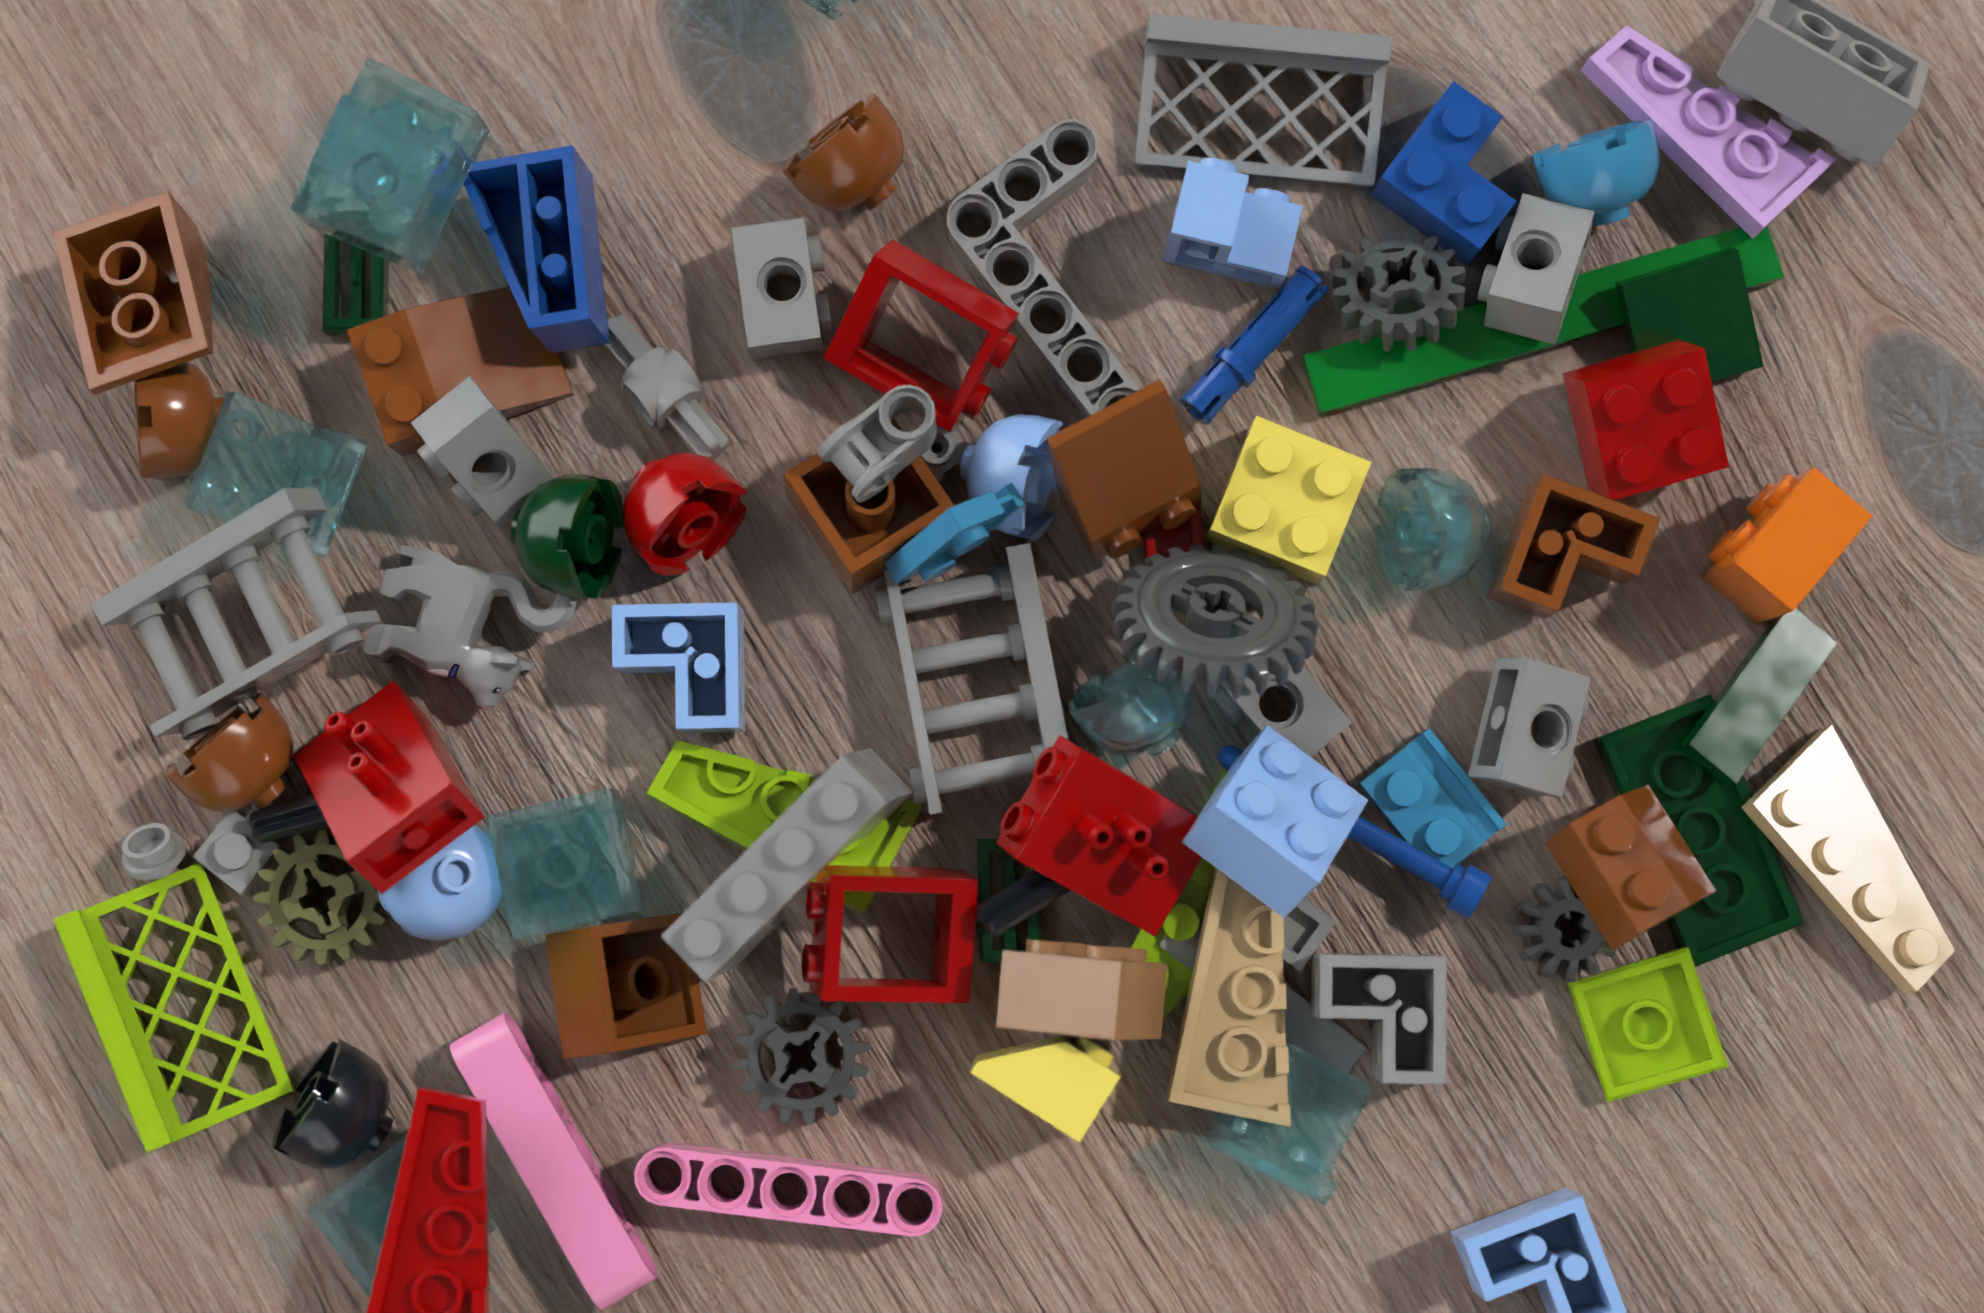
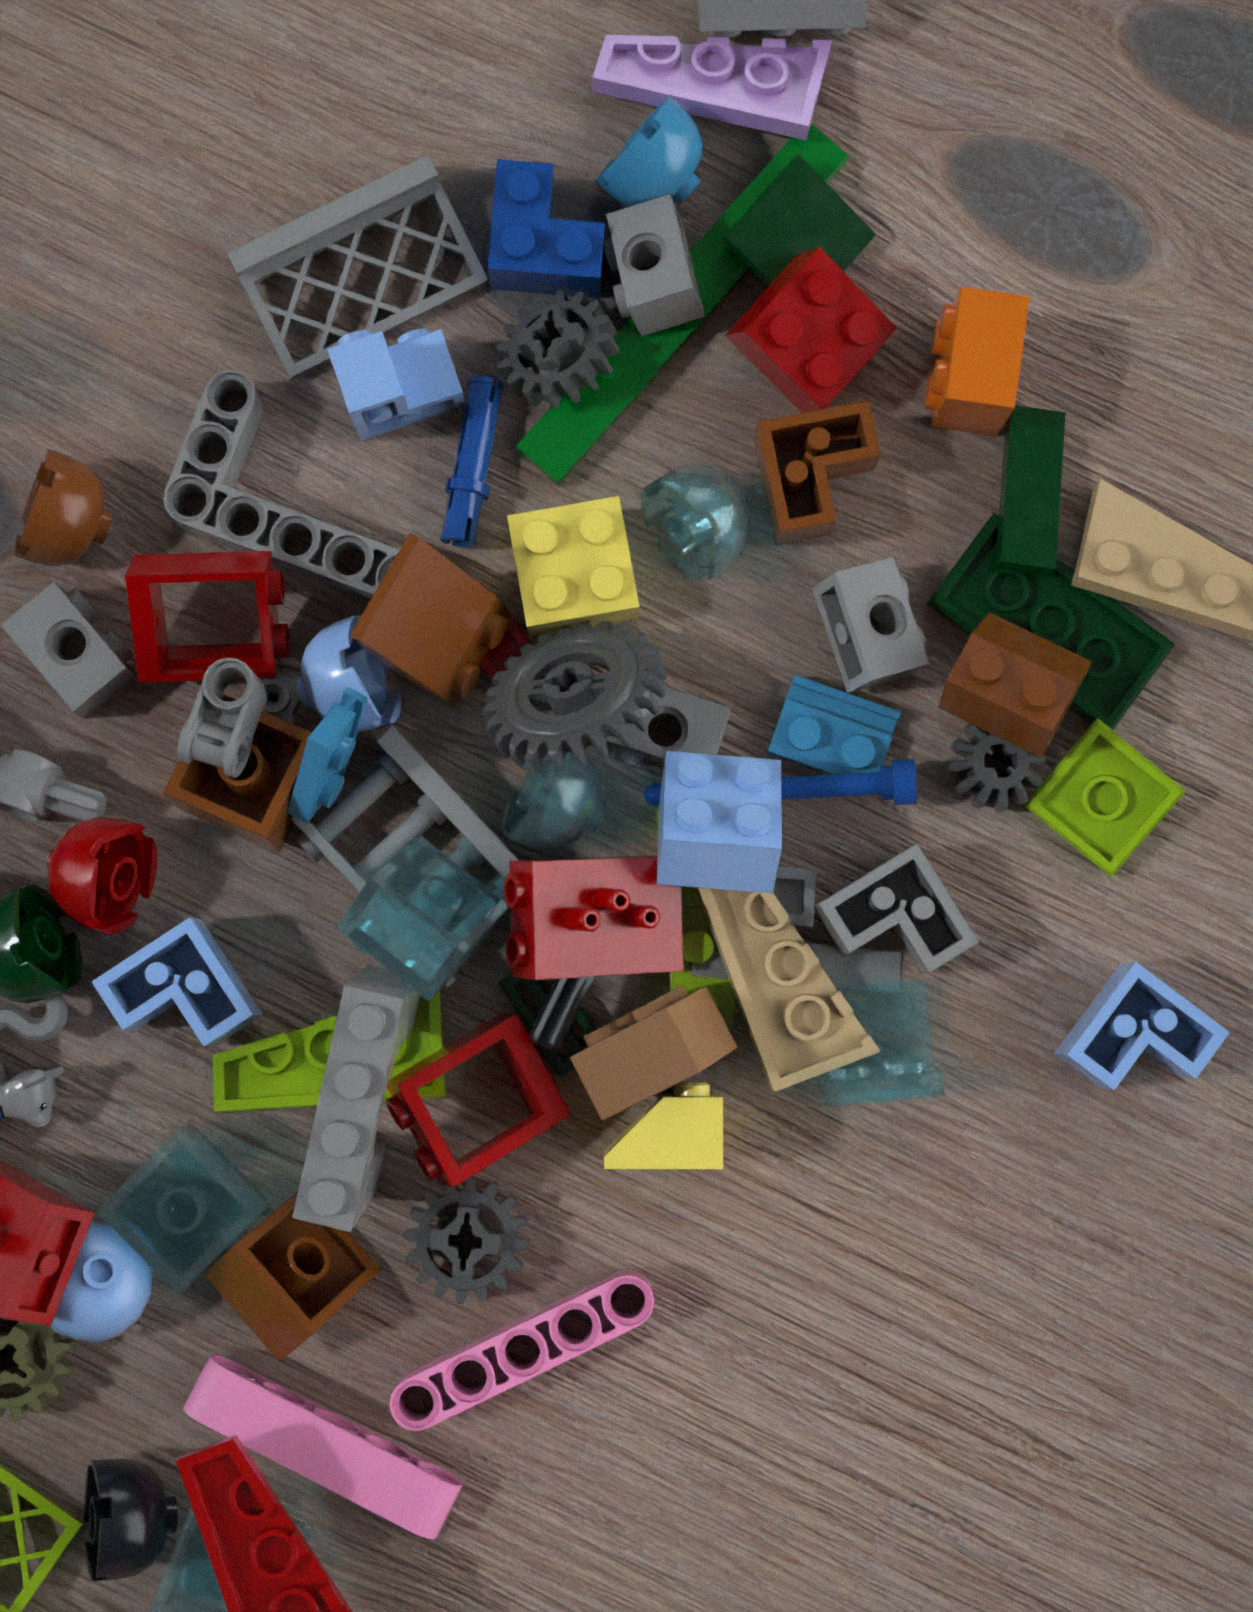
camera: 35 degrees left, 0 degrees up
none -> clear light blue brick [336,834,509,1002]

